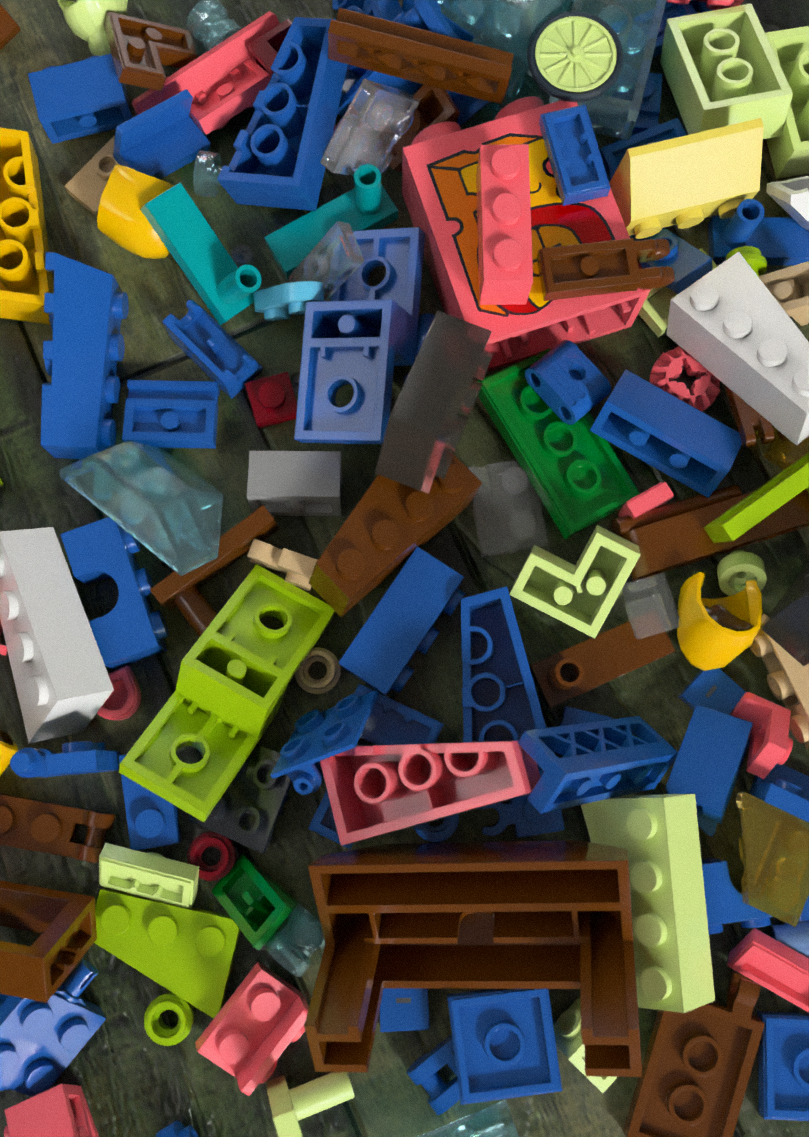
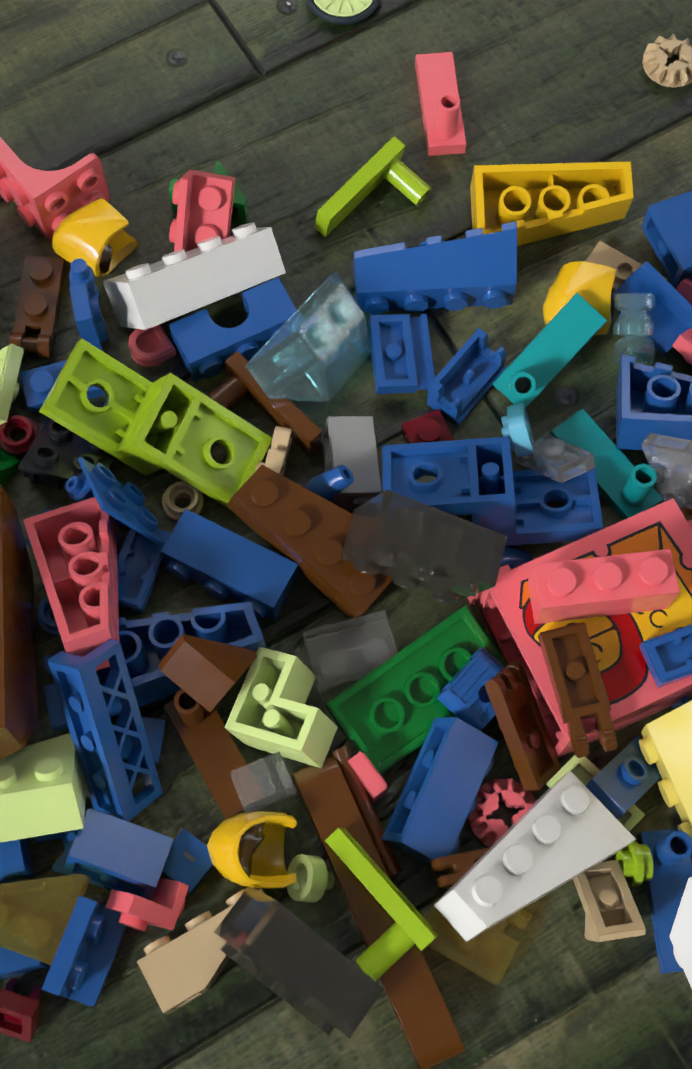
camera: 85 degrees right, 10 degrees down
none -> reddish brown slope [158,634,257,712]
none -> blue arm [304,465,354,502]
none -> reddish brown hinge [485,661,561,791]
none -> clear light blue wheel [613,293,656,337]

